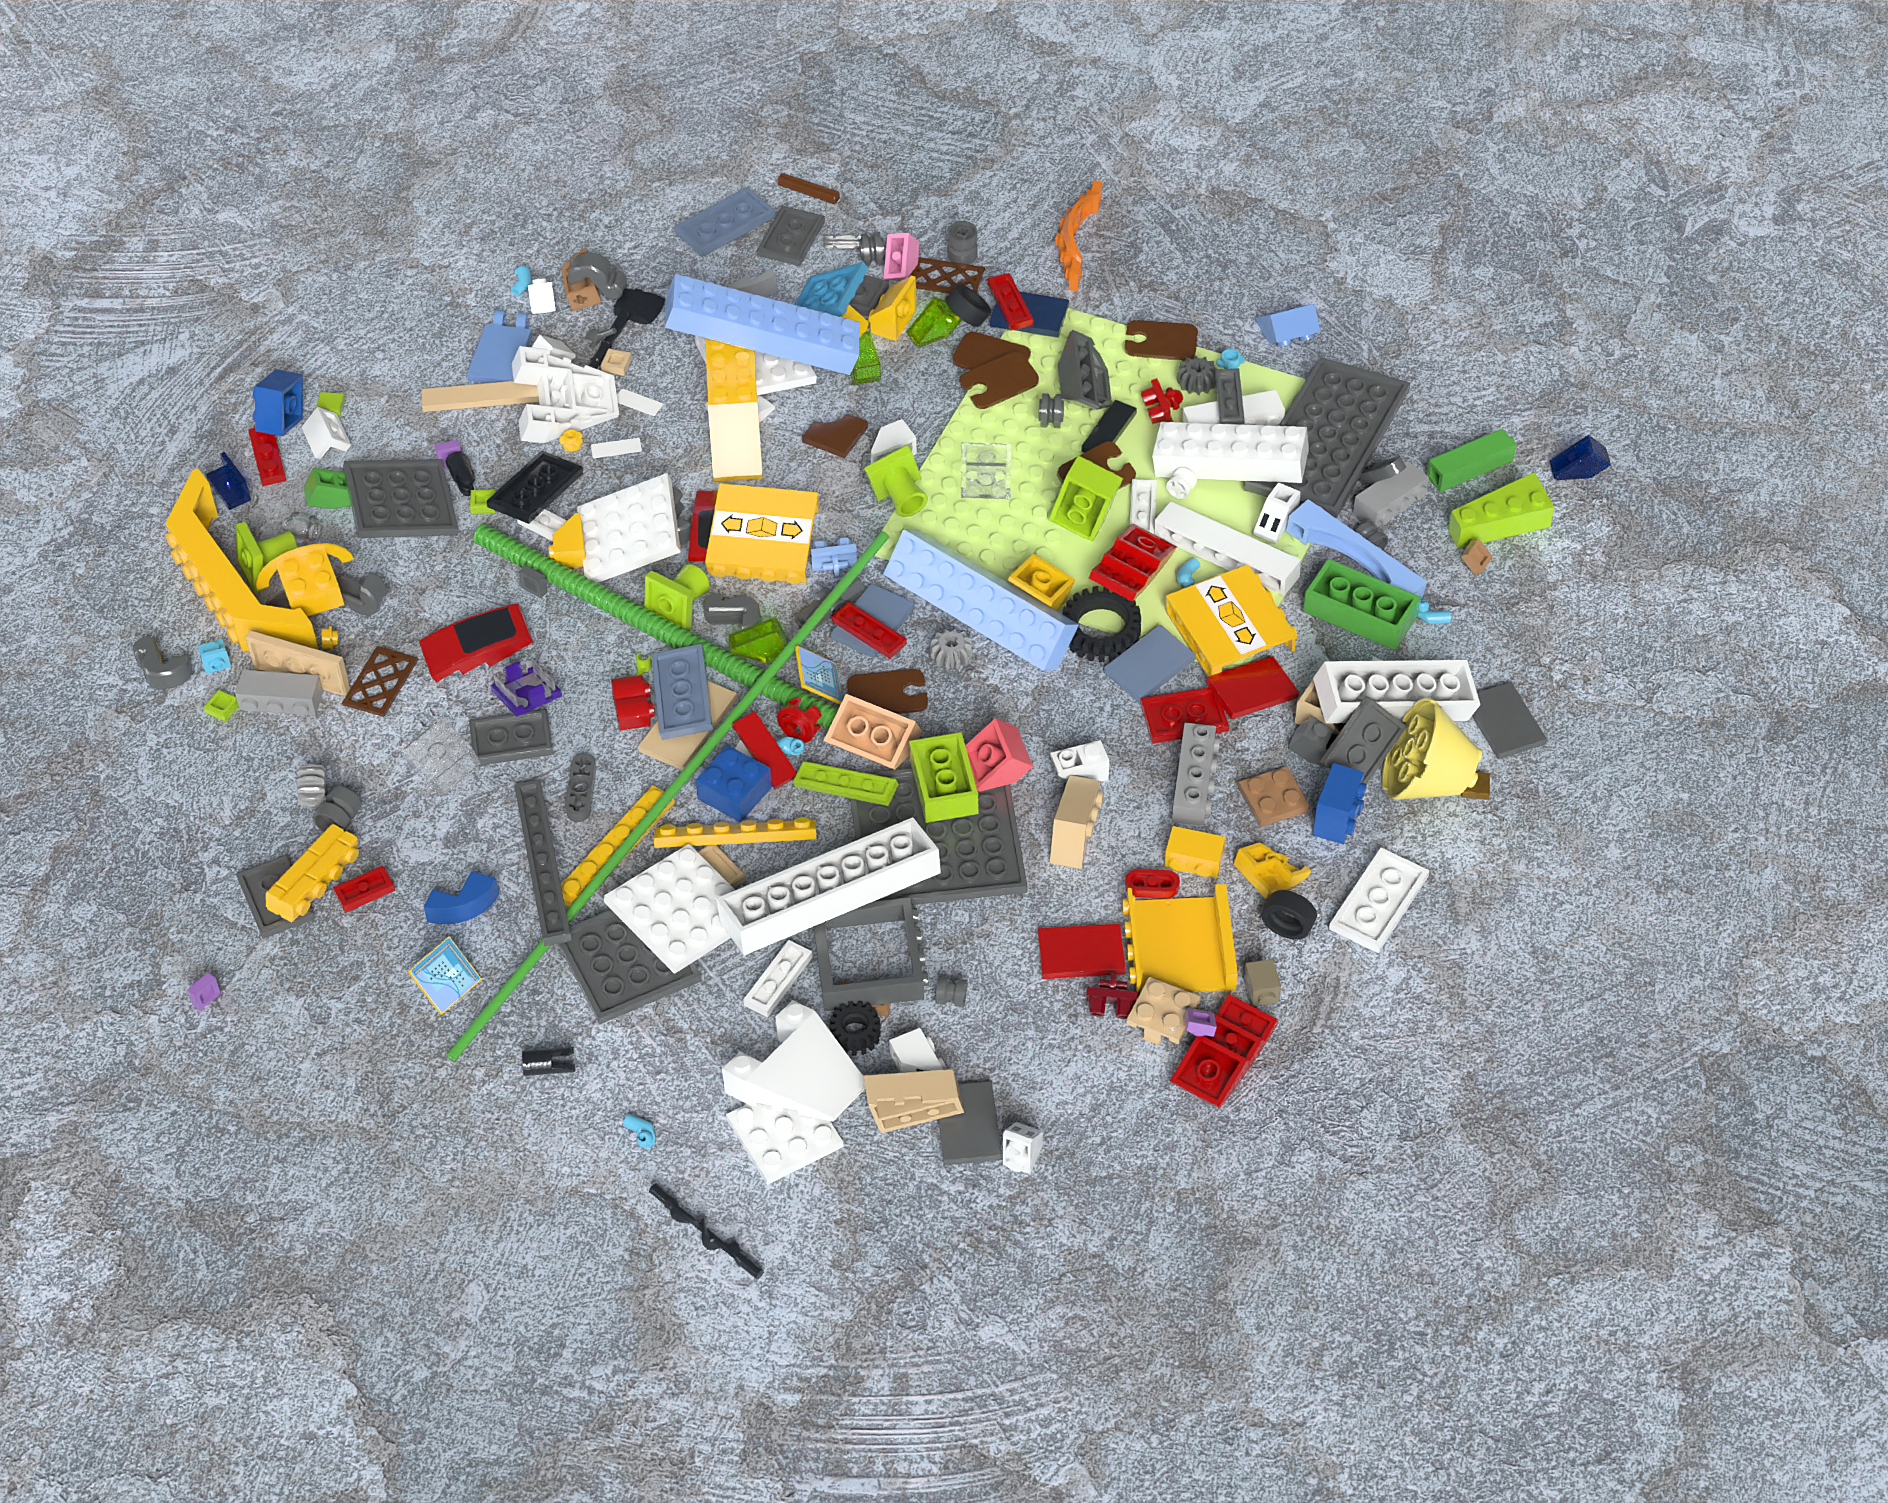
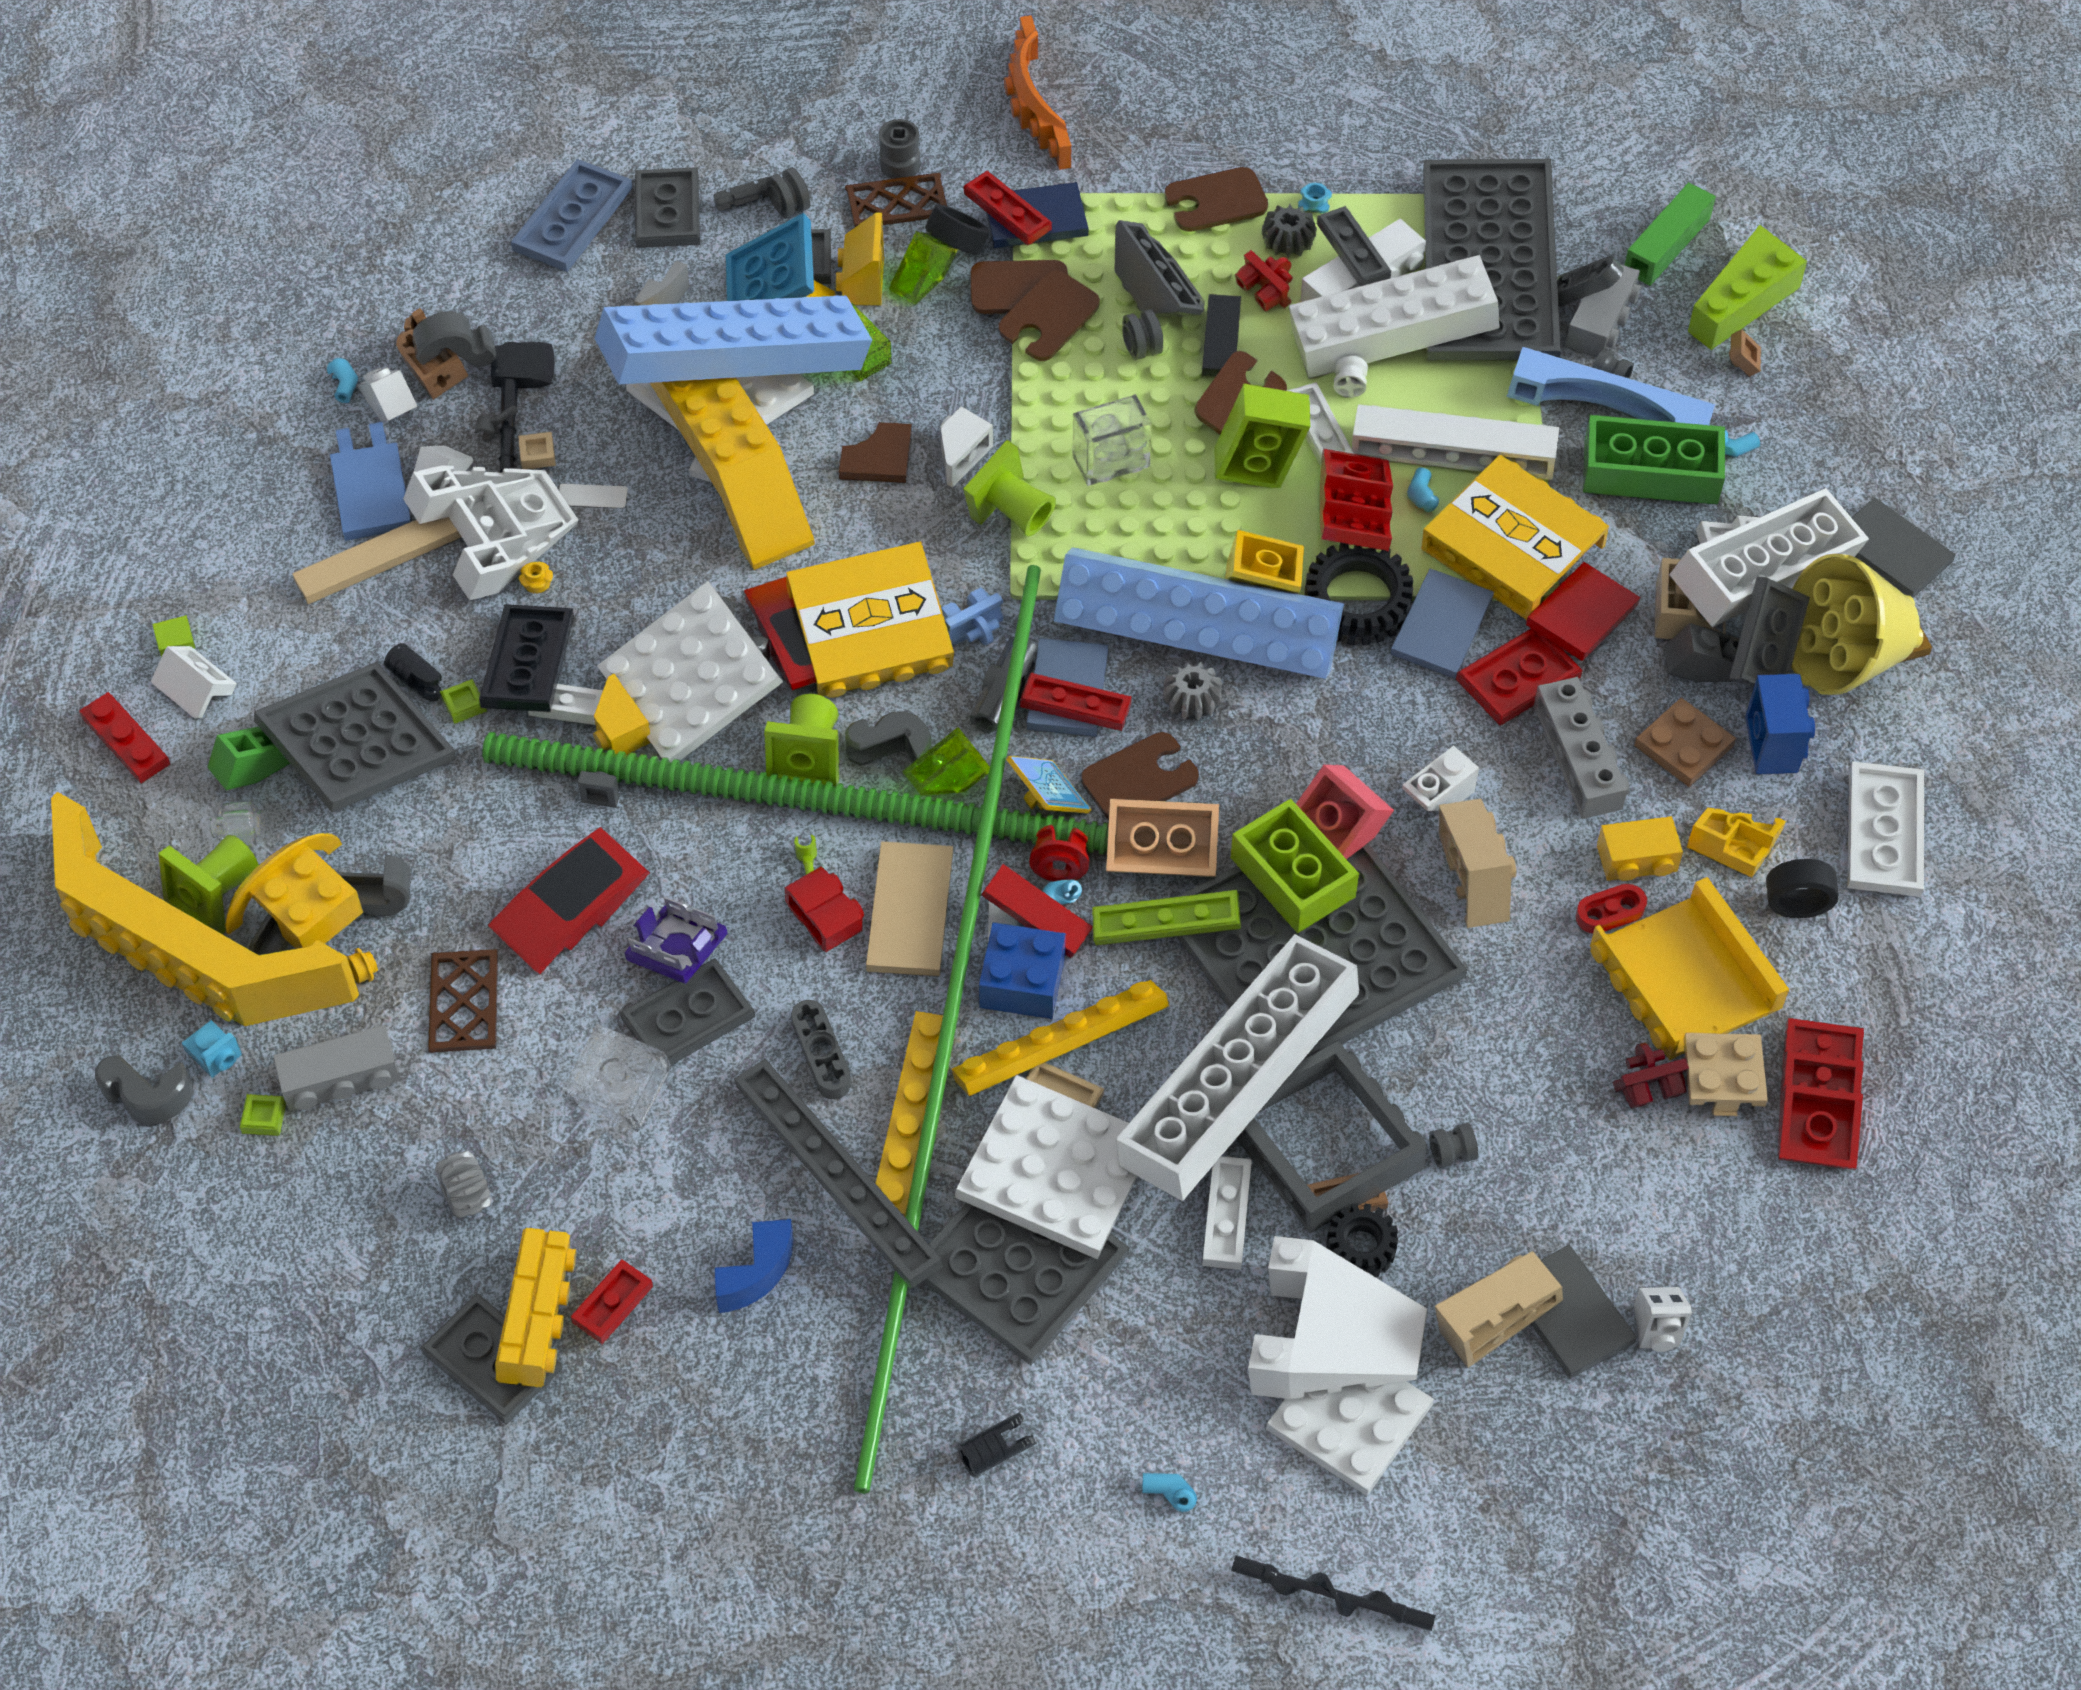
camera: 25 degrees left, 5 degrees up
medium lavender plate [187,972,221,1011] -> none
clear blue panel [206,452,251,510] -> none
tan tile [245,630,350,696] -> none
blue brick [253,369,303,436] -> none
dark grey wheel [312,786,362,832] -> none
piece [407,936,482,1015] -> none
medium lavender plate [434,440,461,467] -> none
white sticker [591,438,642,458] -> none
sand blue plate [651,644,713,740] -> none
reddish brown axle [777,173,840,204] -> none
bright pink slope [884,233,919,280] -> none
white slope [889,1028,947,1073] -> none
red tile [1038,924,1125,979] -> none
medium lavender plate [1184,1008,1217,1037] -> none
dark tan brick [1244,959,1281,1006] -> none
white slope [1253,483,1301,544] -> none
slope [1255,304,1321,347] -> none
clear blue slope [1549,434,1611,481] -> none

